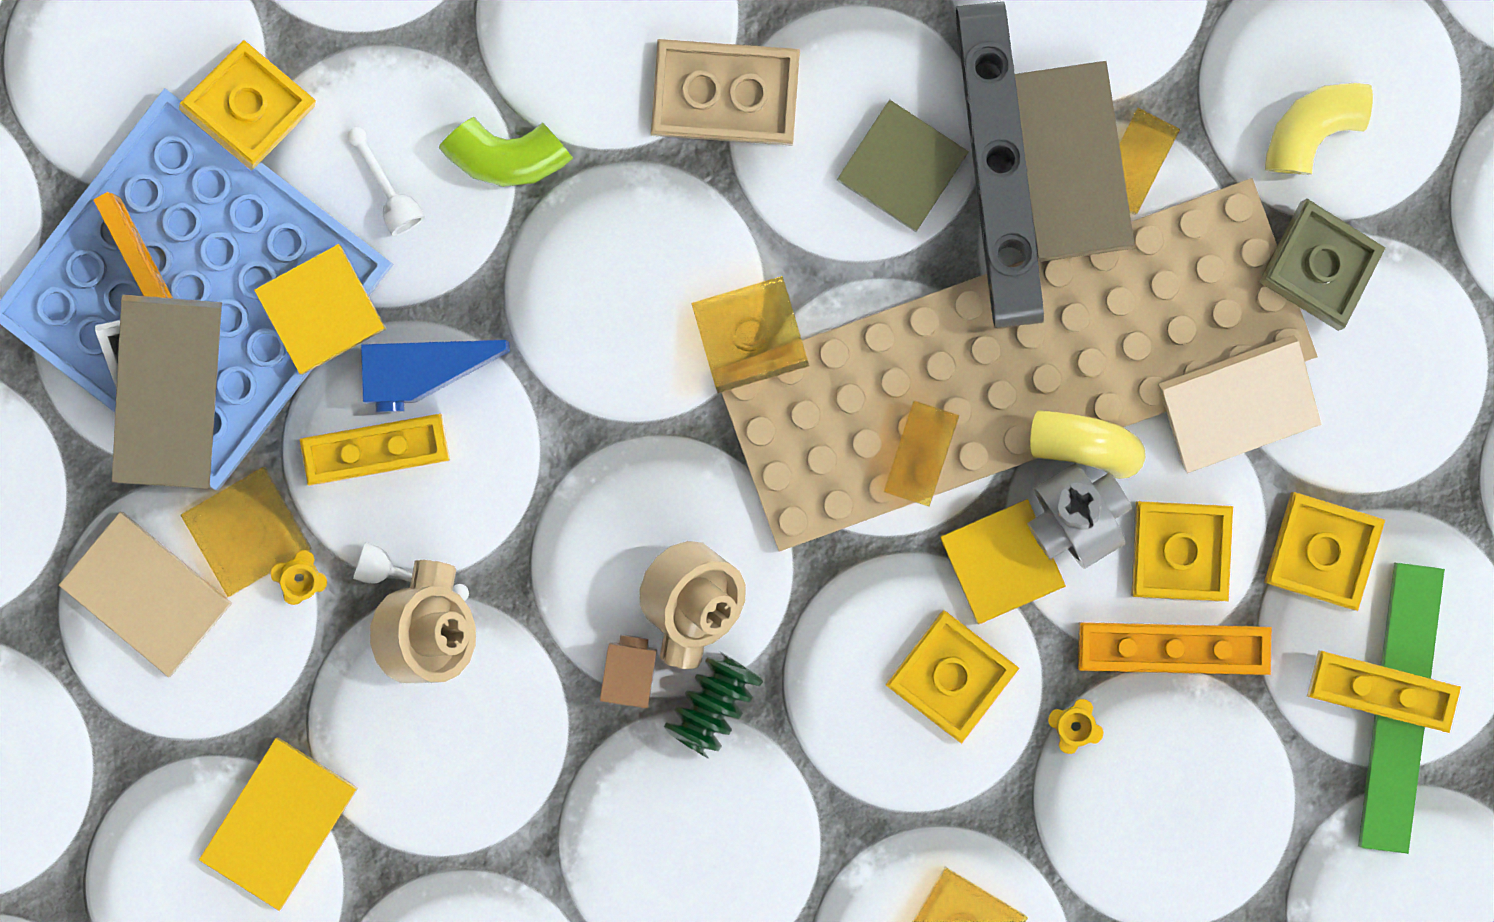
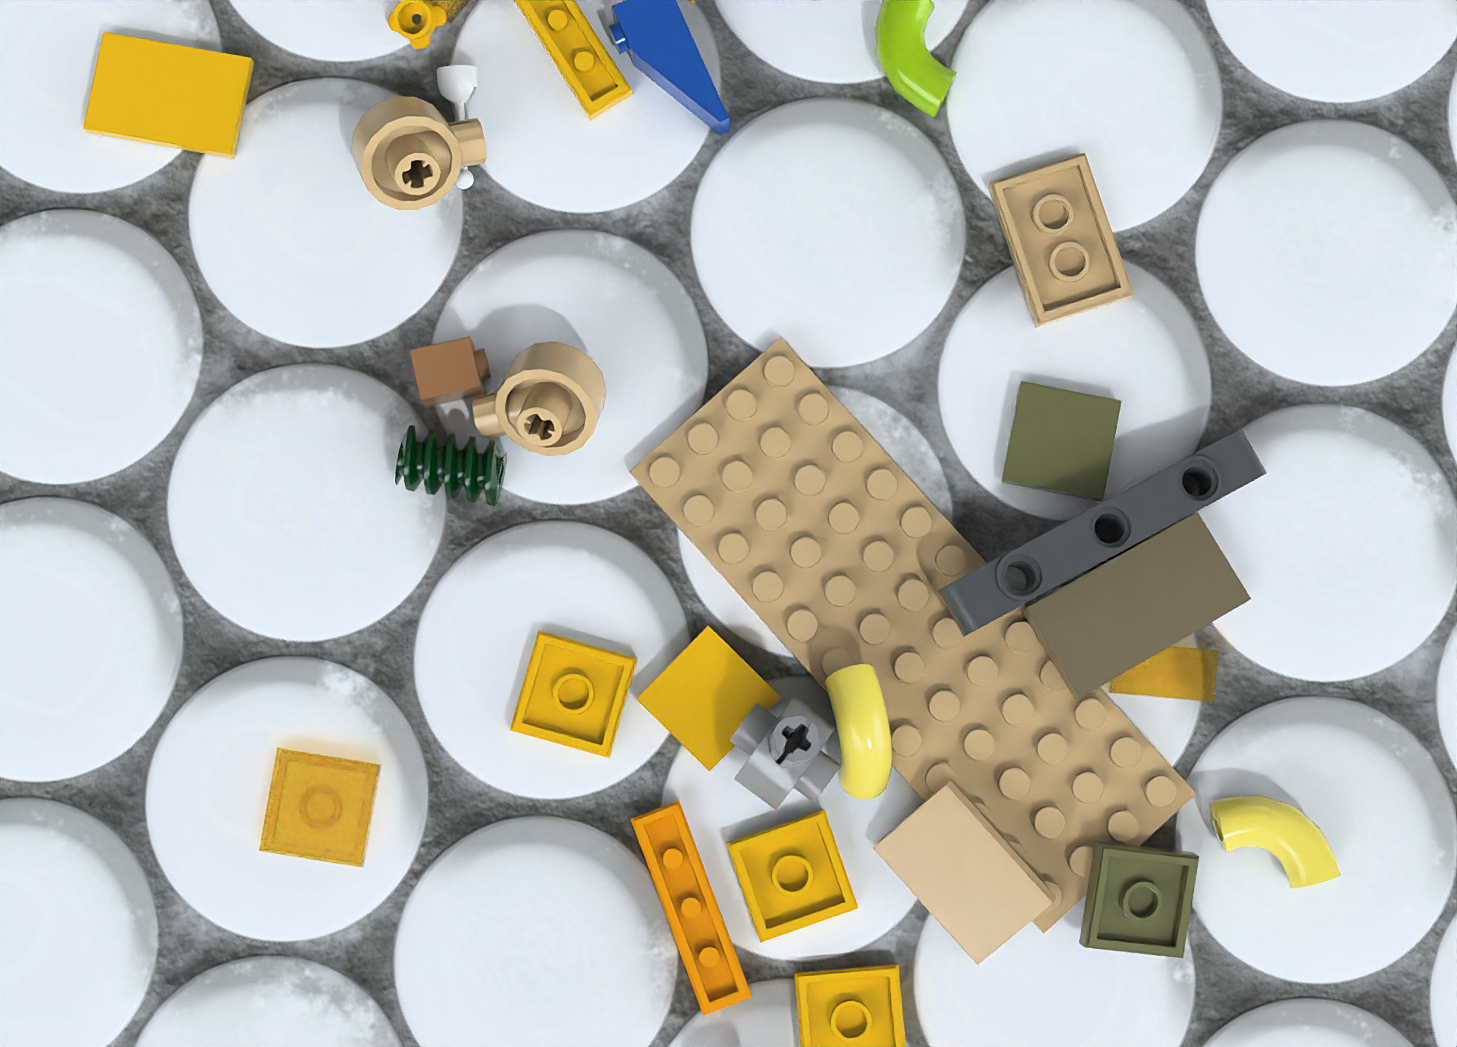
camera: 65 degrees right, 5 degrees down
clear yellow tile [691,276,809,393] -> none
clear yellow tile [883,401,960,507] -> none
yellow plate [1048,699,1104,754] -> none

